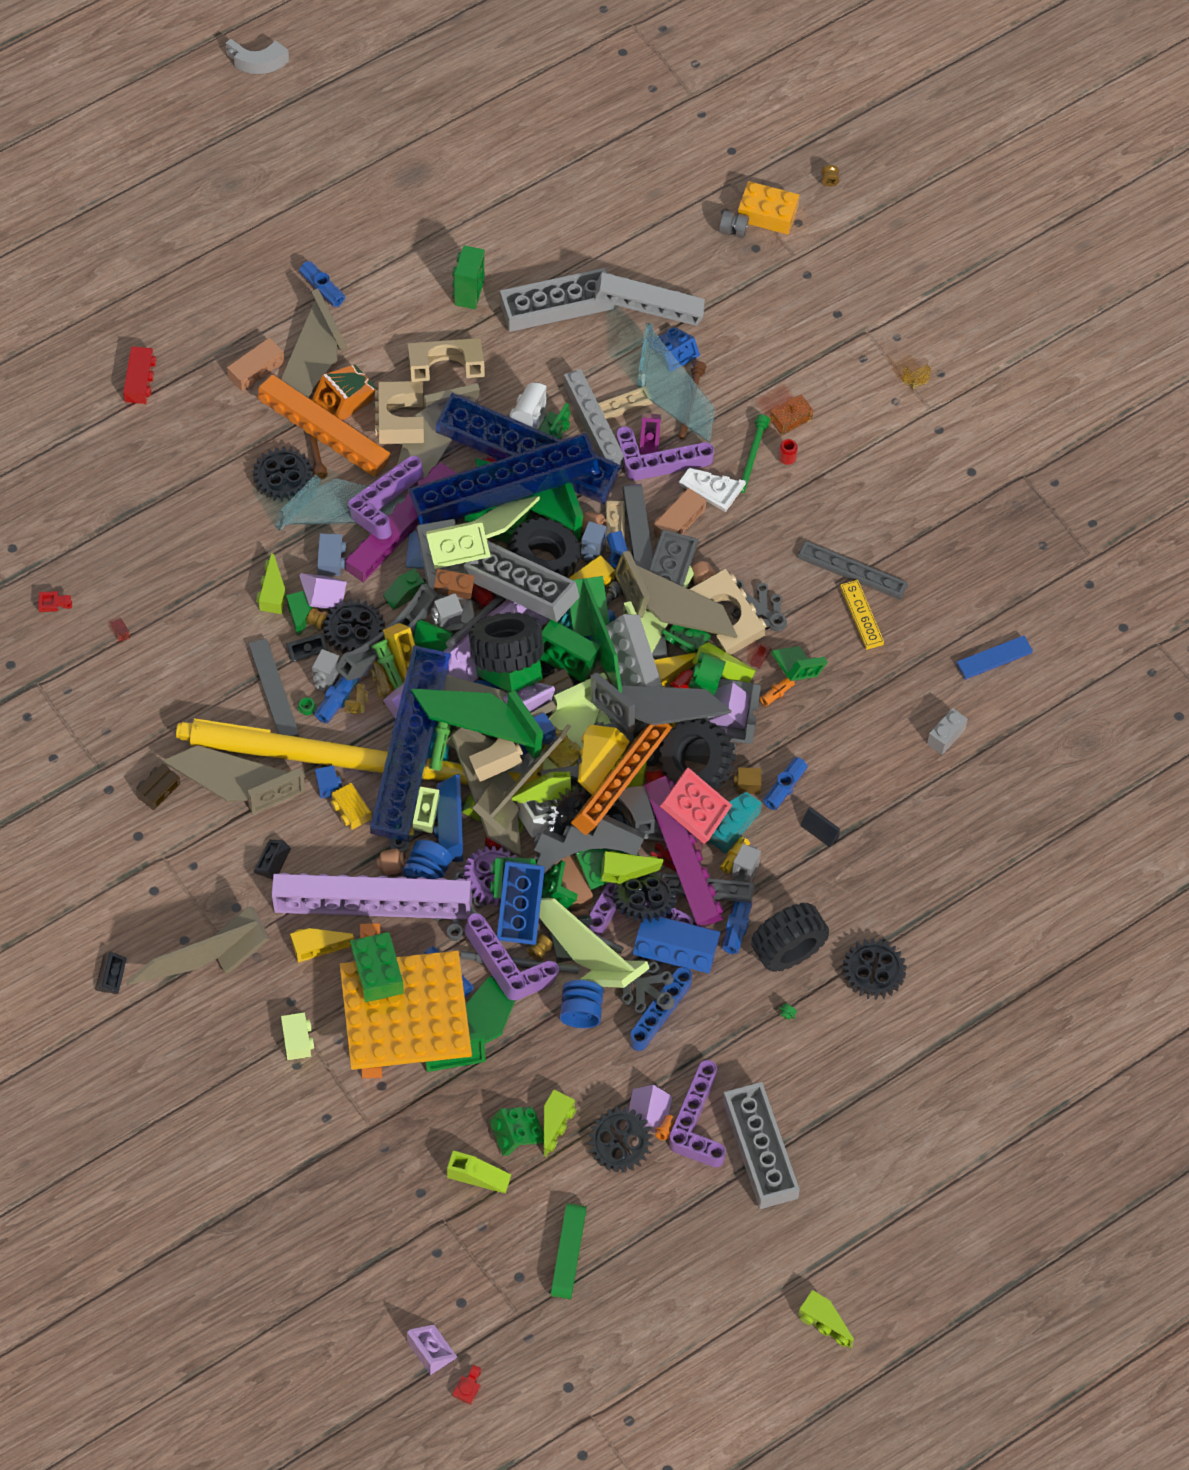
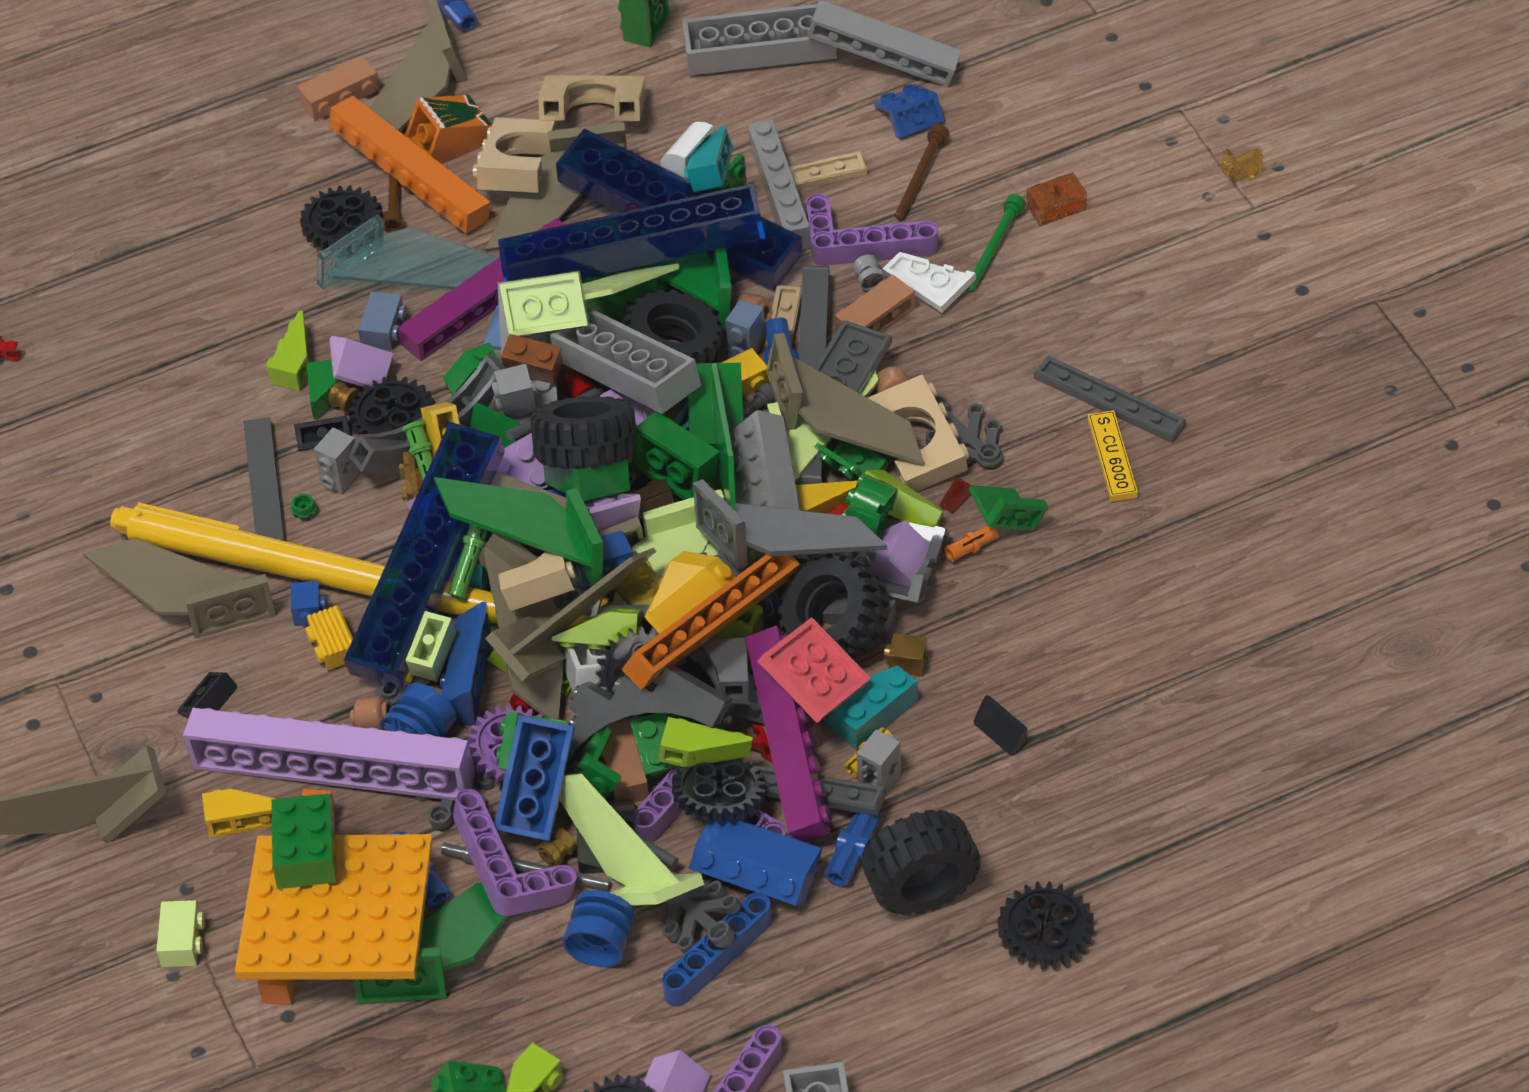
camera: 15 degrees right, 10 degrees down
clear red piece [110,618,130,642] -> none
red brick [123,346,157,404] -> none
dark brown brick [136,764,180,810] -> none
blue piece [314,676,359,724] -> none
clear yellow bracket [345,684,369,714] -> none
medium lavender beam [348,456,424,539] -> none
clear light blue piece [637,323,715,443] -> none
magenta slope [639,413,661,454] -> none
blue piece [763,757,808,810] -> none
red brick [778,439,798,465] -> none
green plate [779,1003,798,1020] -> none
light grey brick [927,708,968,755] -> none
blue tile [956,635,1033,680] -> none
none -> teal slope [684,125,733,192]
none -> light grey wheel [853,255,885,291]

